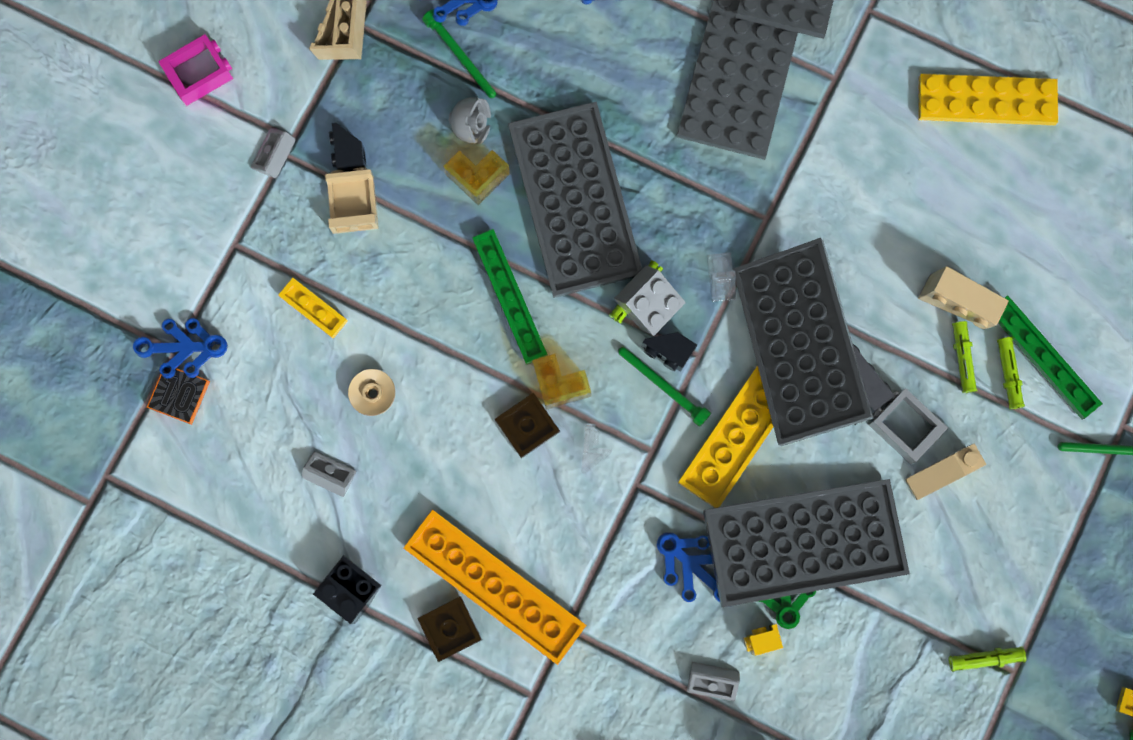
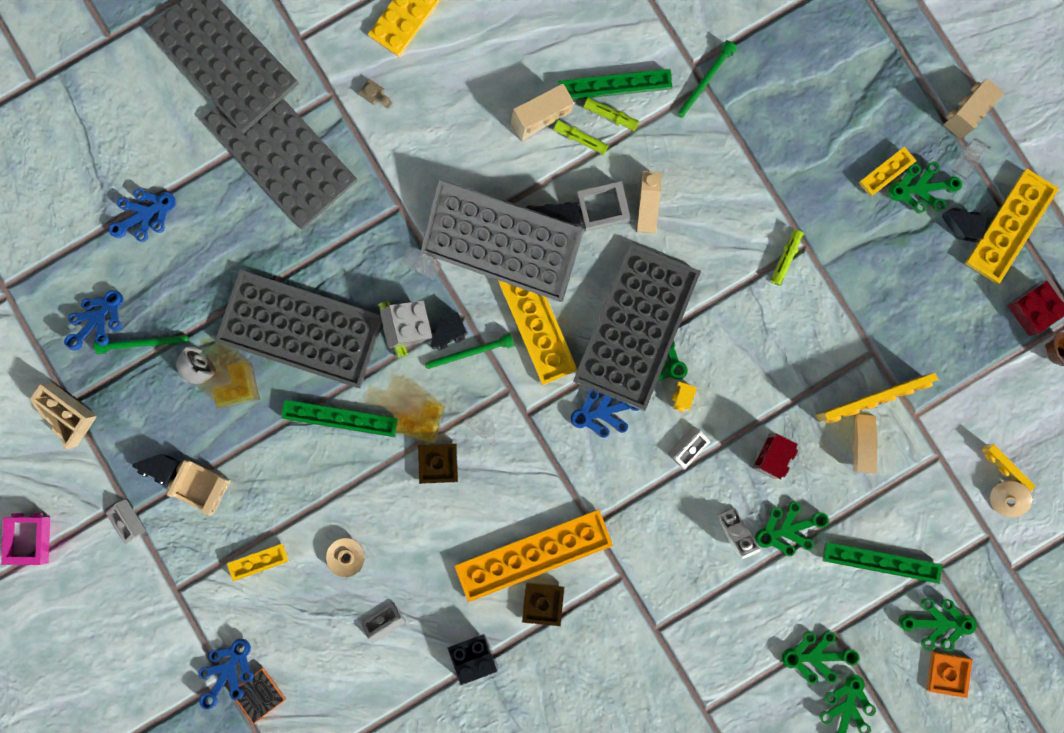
camera: 55 degrees left, 5 degrees up
none -> dark tan plate [358,79,392,109]

